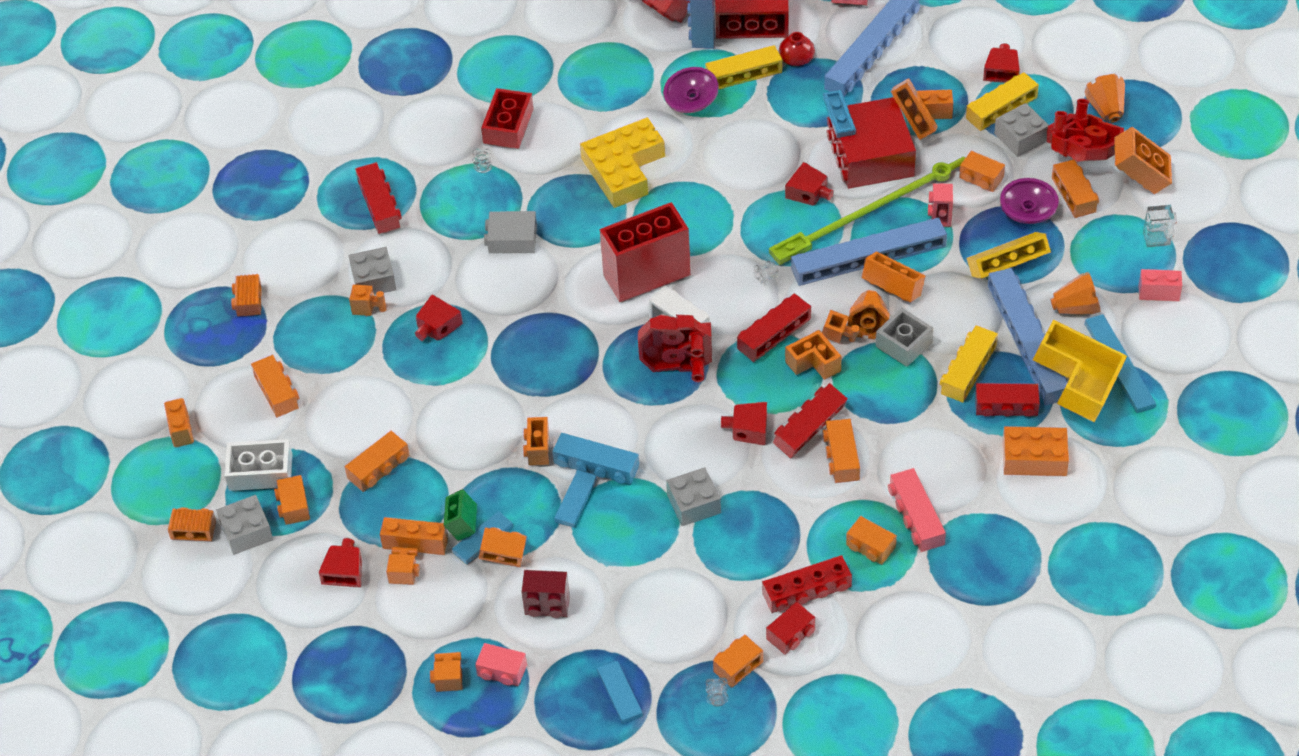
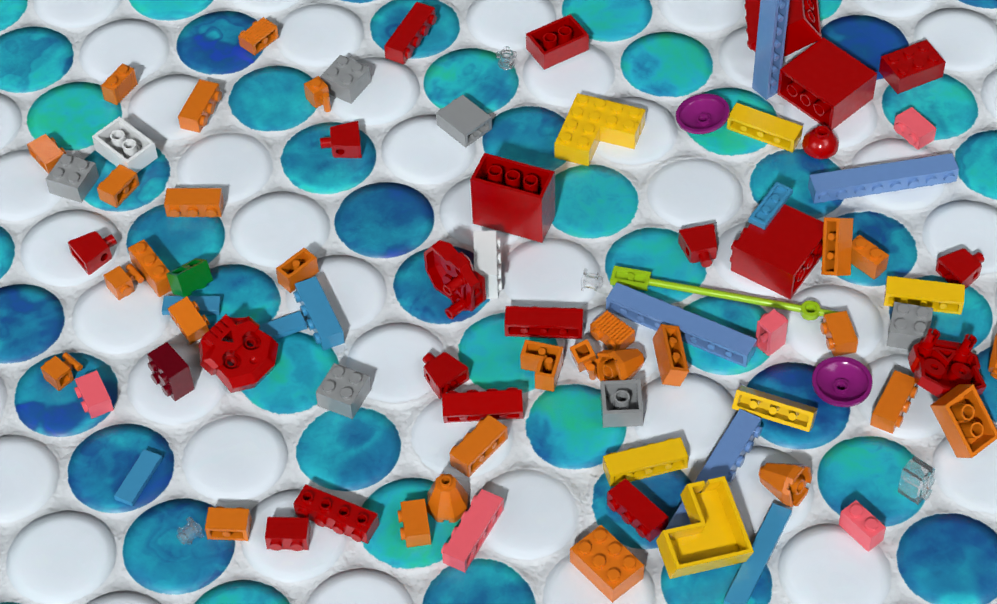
camera: 45 degrees right, 0 degrees up
none -> red brick [198,314,278,393]
none -> orange cone [426,474,469,523]
none -> orange brick [590,310,635,350]

